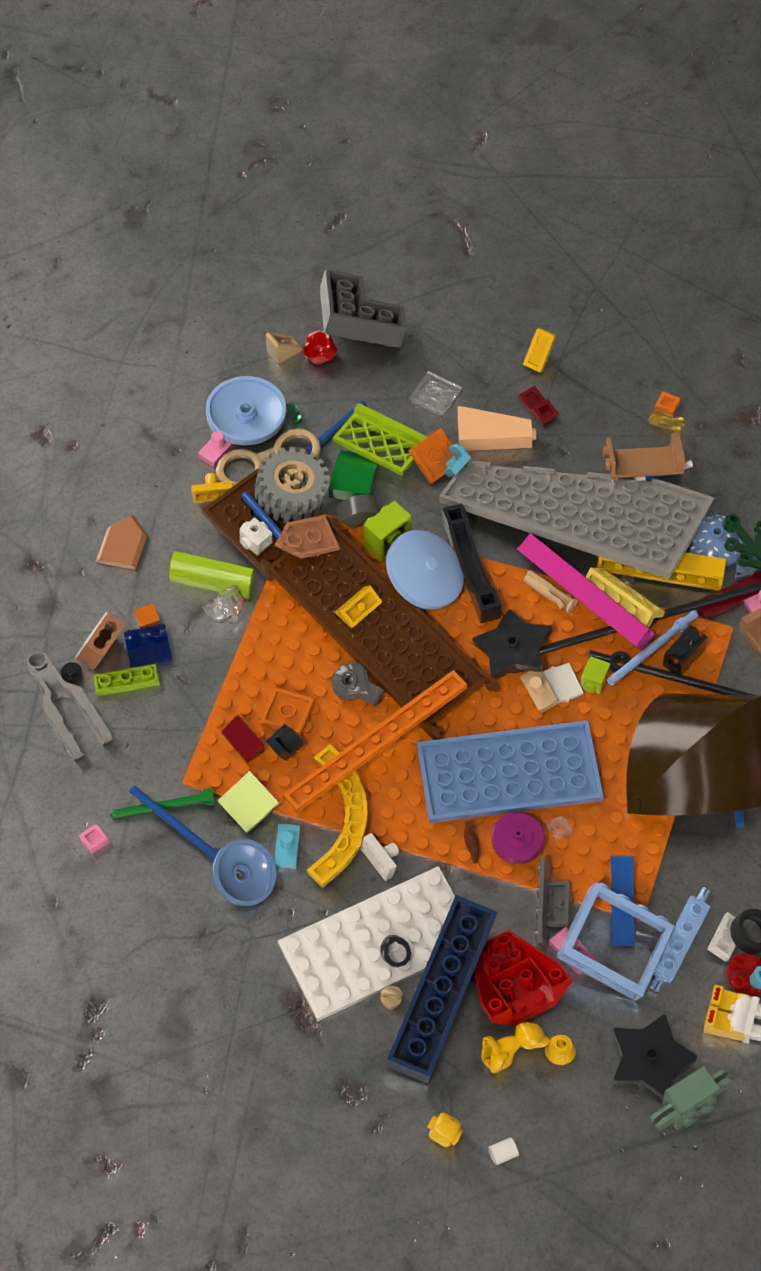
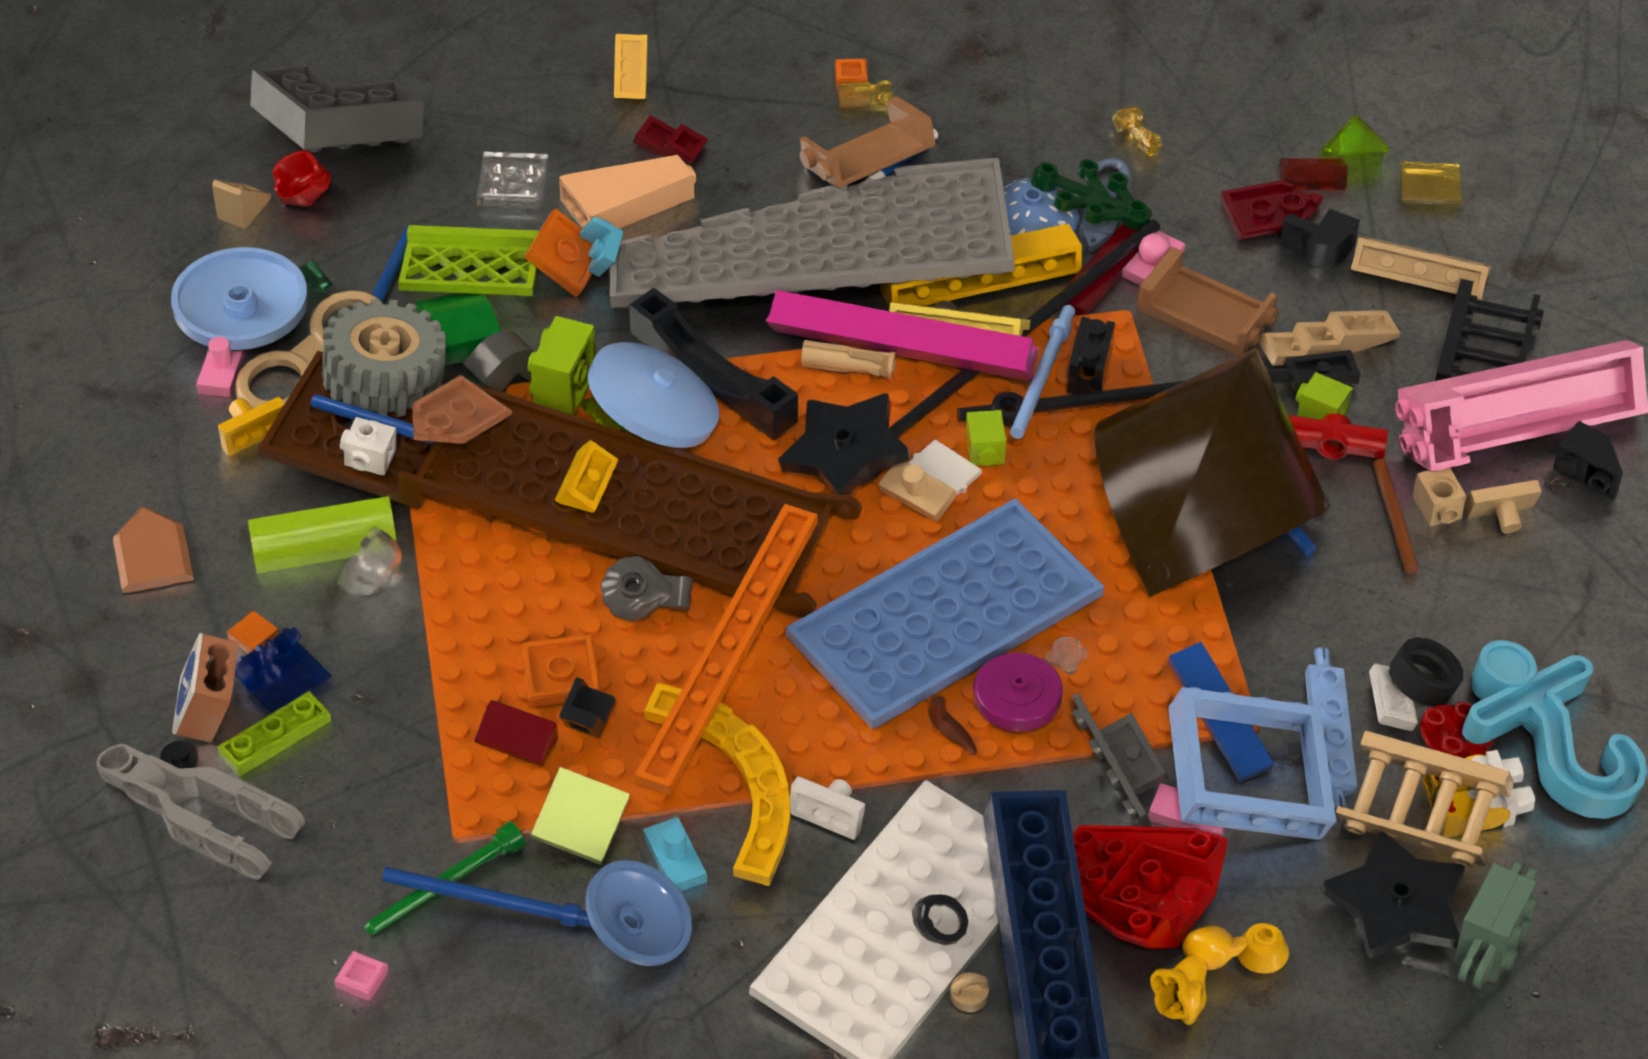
camera: 30 degrees left, 10 degrees down
none -> tan fence [1336,730,1514,867]

